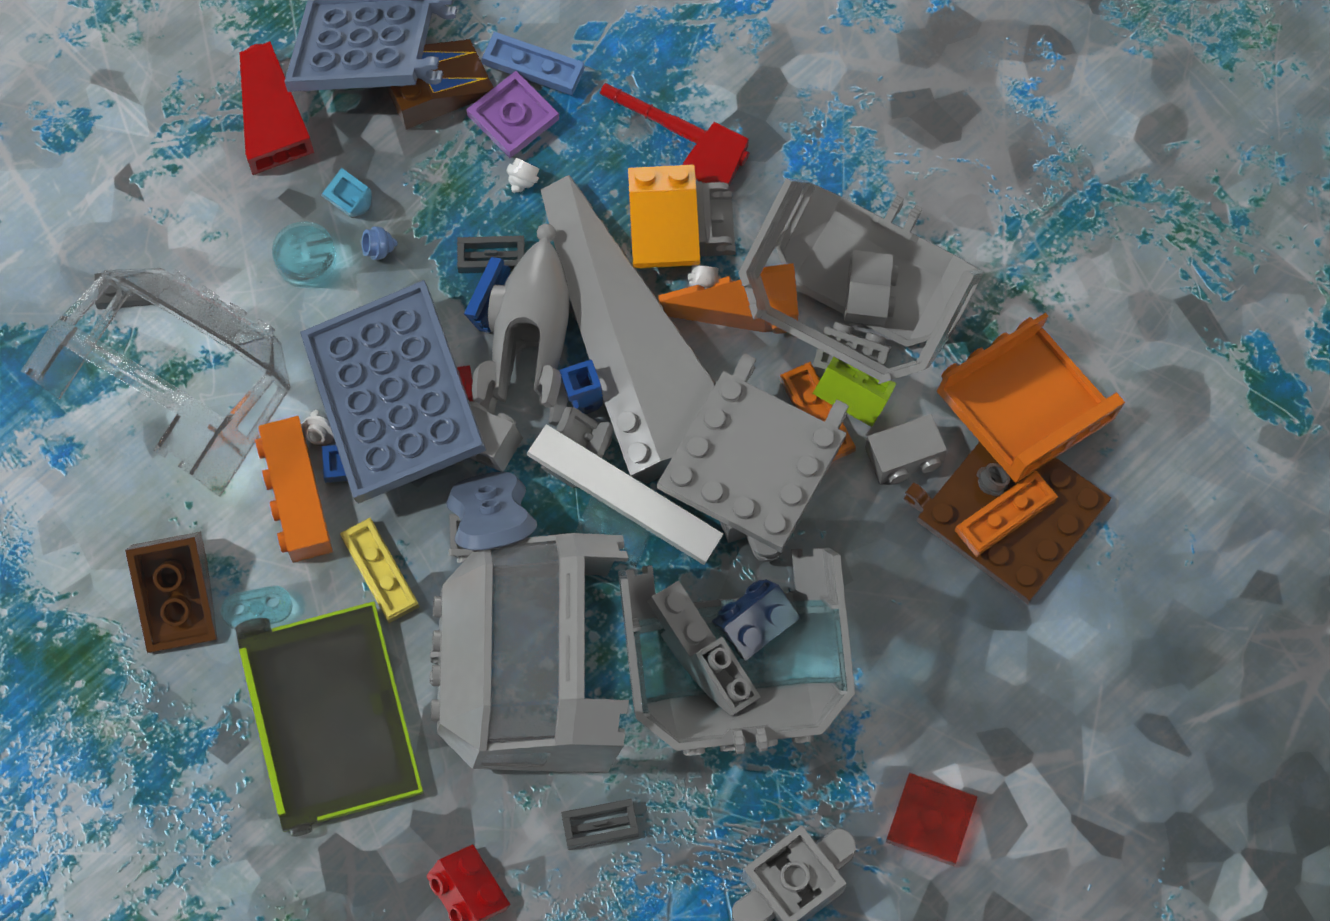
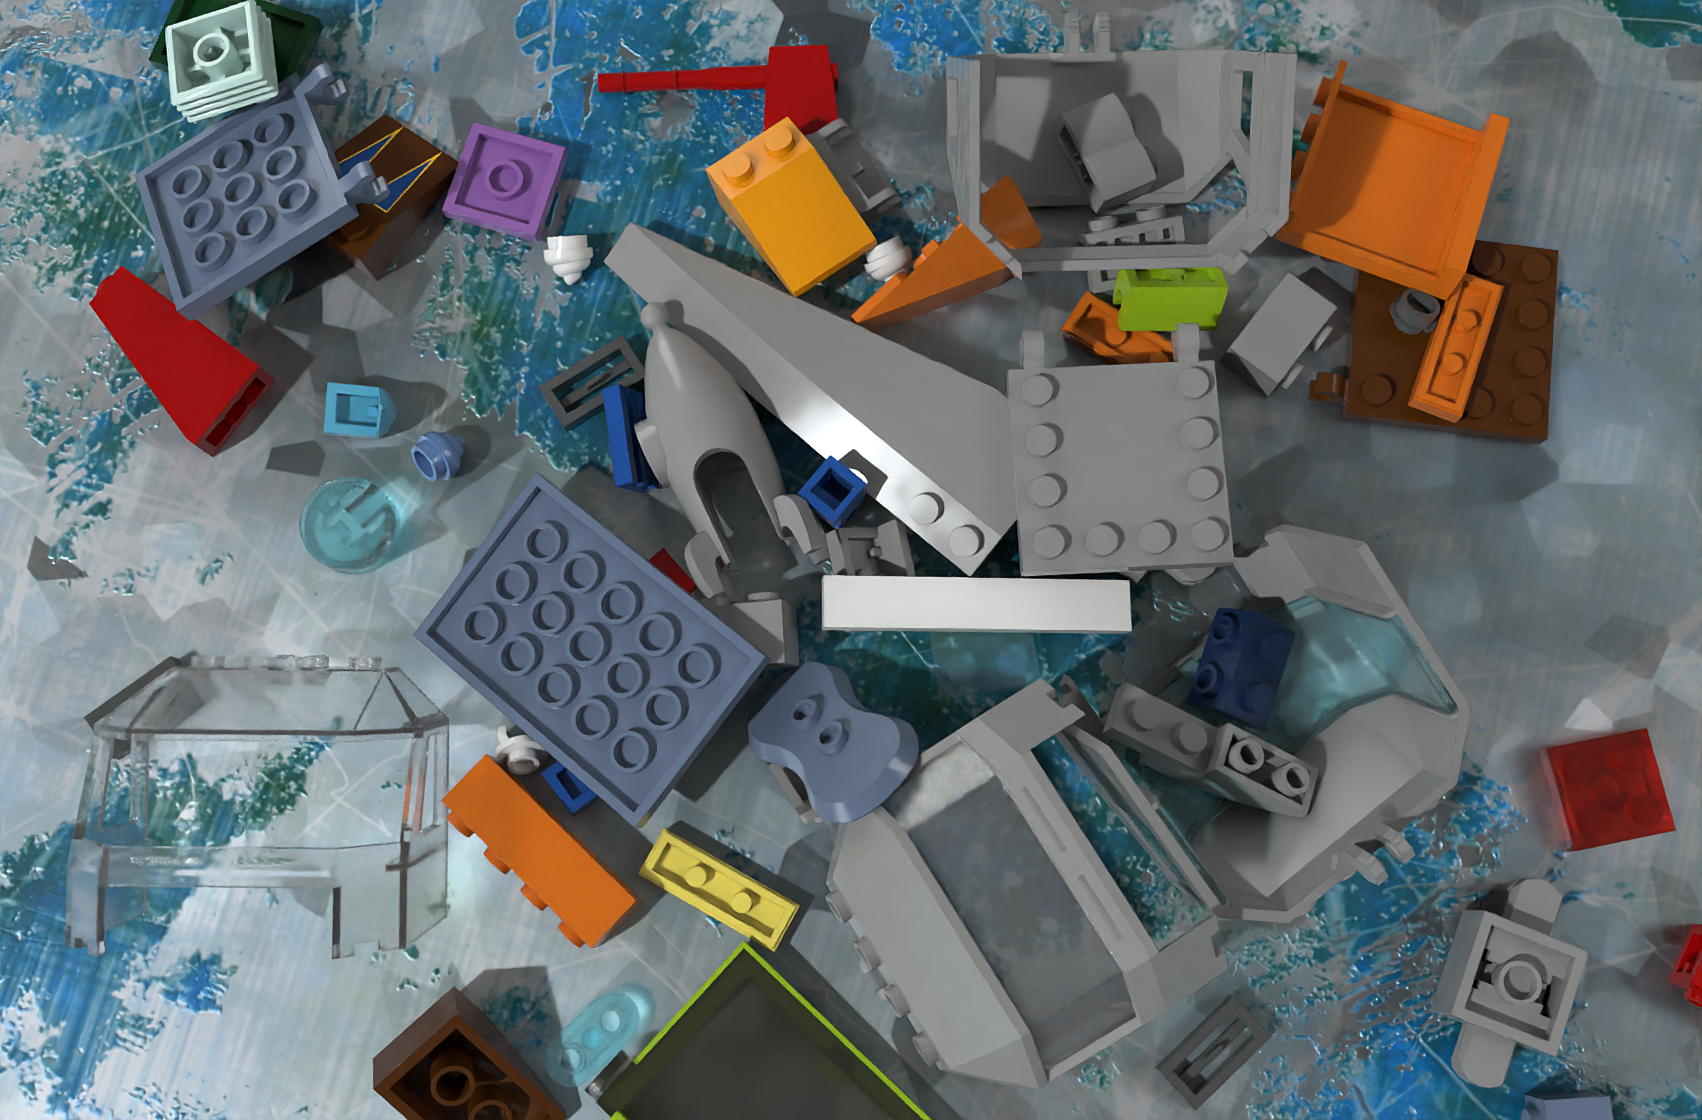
camera: 30 degrees left, 10 degrees up
medium blue plate [482,32,585,96] -> none

